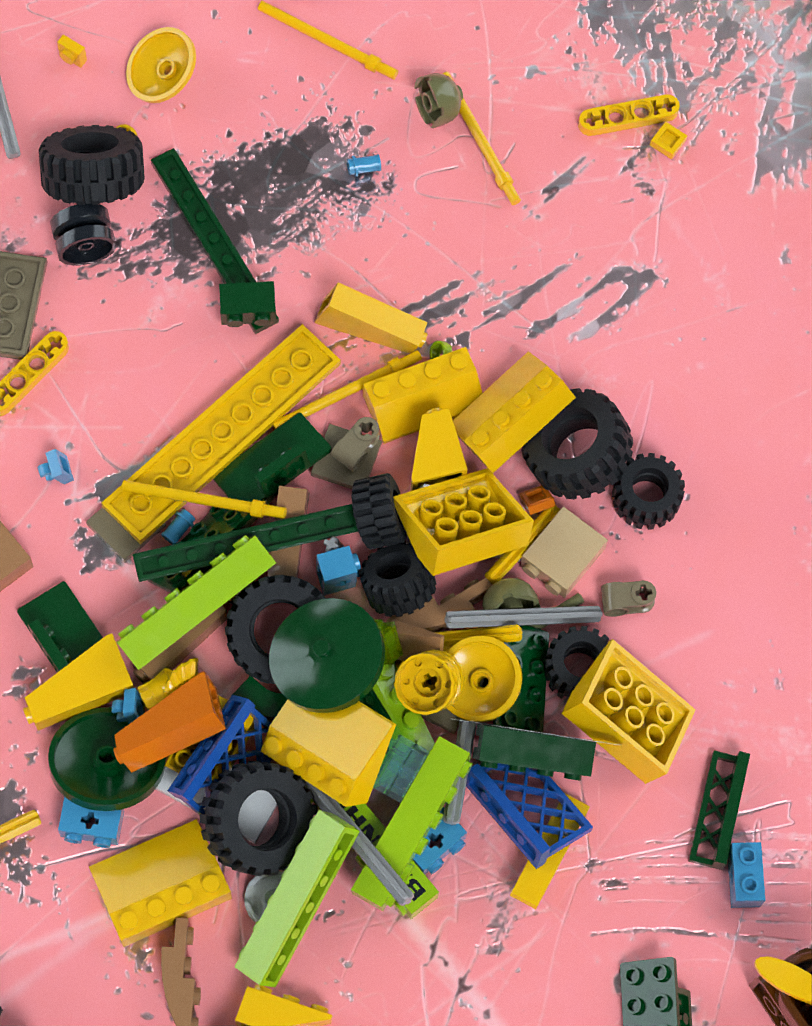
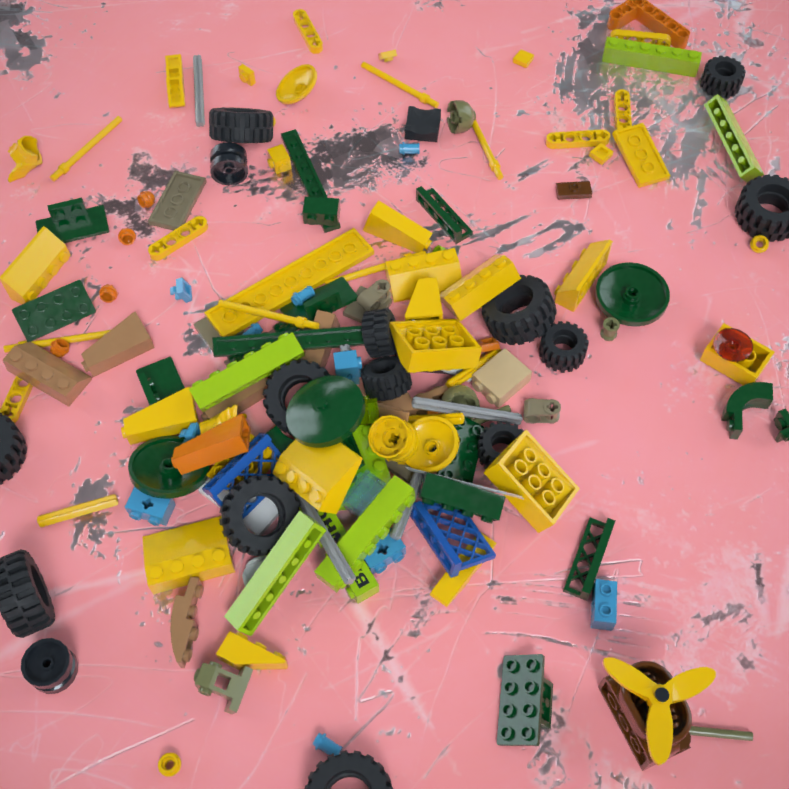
camera: 15 degrees right, 10 degrees down
none -> yellow brick [267,144,292,174]
none -> dark azure pin [291,286,315,306]
none -> black brick [405,106,441,142]
none -> dark green fence [416,186,473,244]
none -> yellow slope [554,239,613,312]
none -> reddish brown plate [556,181,592,200]
none -> dark green dish [595,262,670,327]
none -> olive bush [600,317,620,341]
none -> yellow tile [612,123,671,188]
none -> yellow beam [614,89,632,130]

